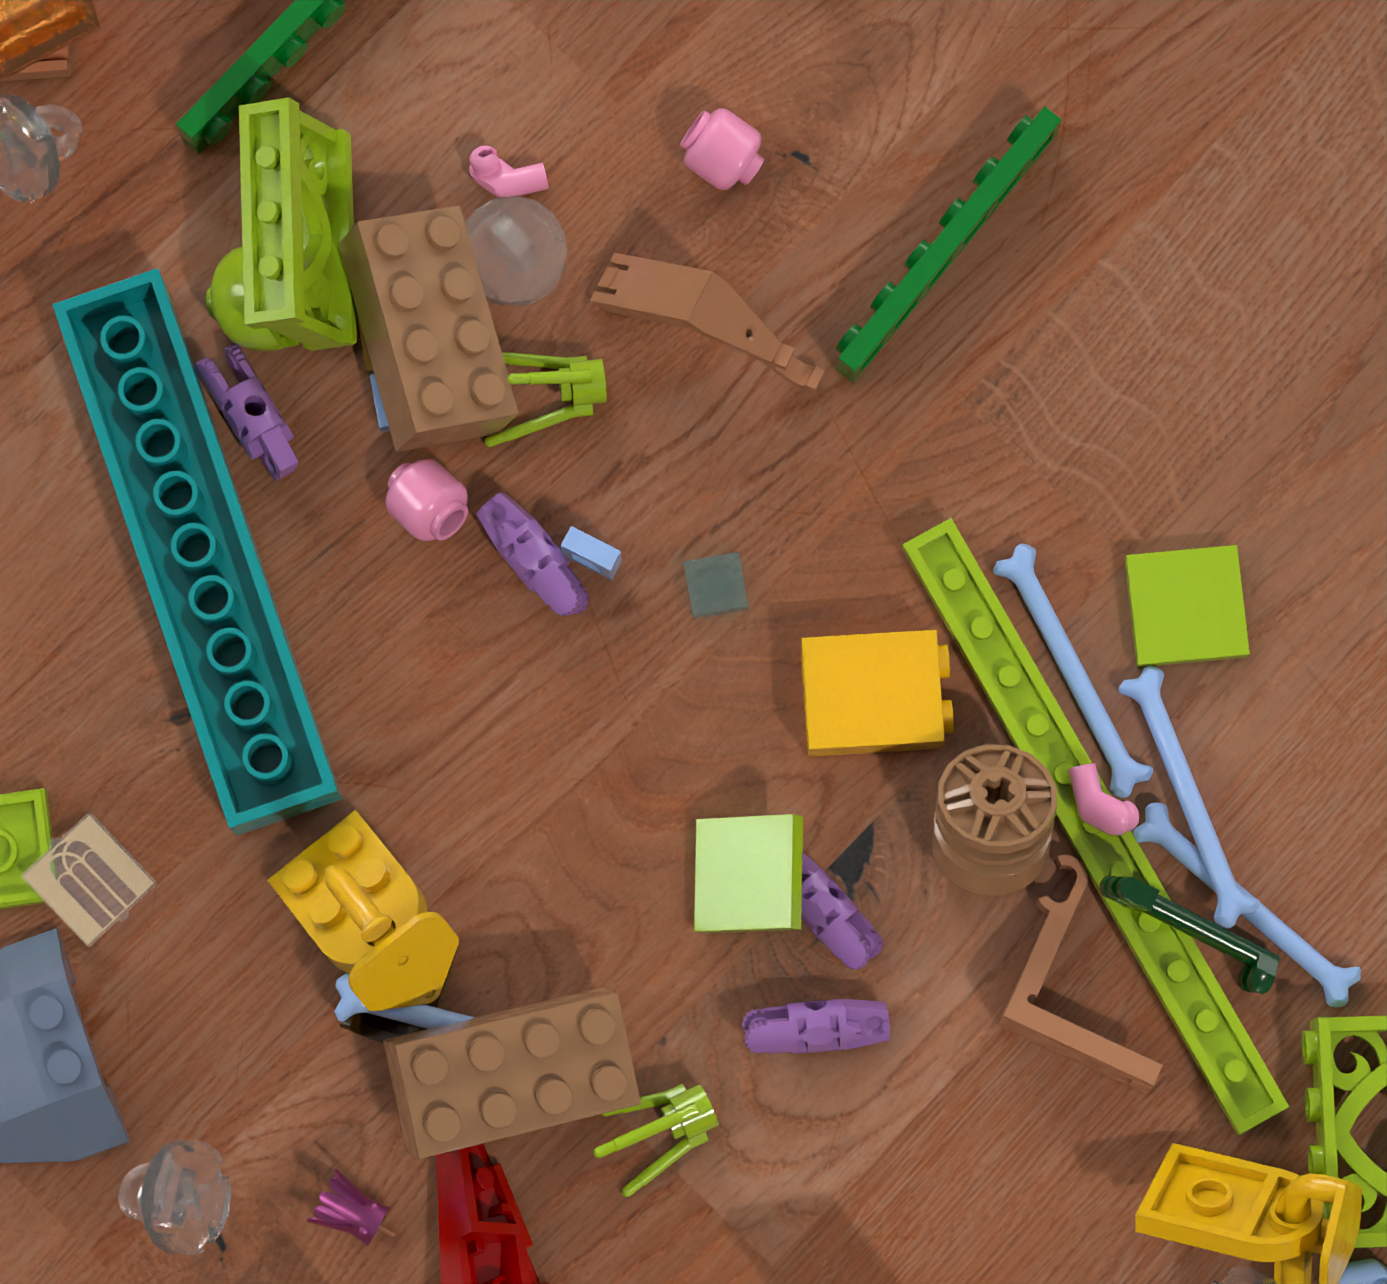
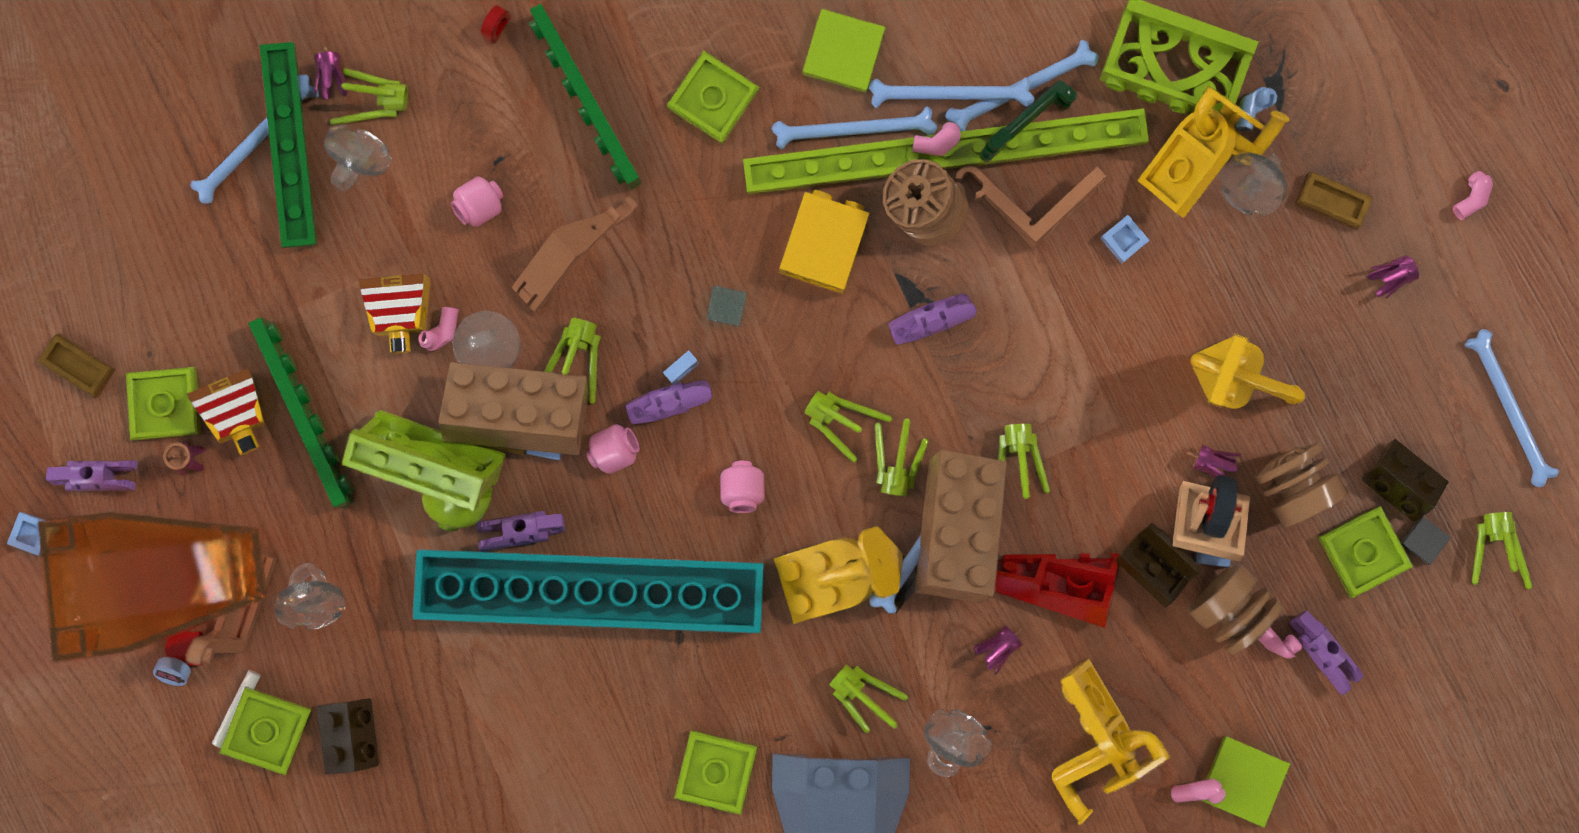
camera: 65 degrees left, 5 degrees up
clear piece [20,812,157,948] -> none
lime tile [694,814,803,933] -> none
medium lavender hinge [742,999,890,1054] -> none
none -> torso [359,273,430,354]
none -> red tile [481,5,511,44]
none -> lime tile [666,51,760,144]
none -> bright pink head [720,460,765,513]
none -> lime plant [804,391,892,462]
none -> lime plant [829,664,908,733]
none -> lime plant [875,418,928,497]
none -> light blue tile [1100,215,1150,264]

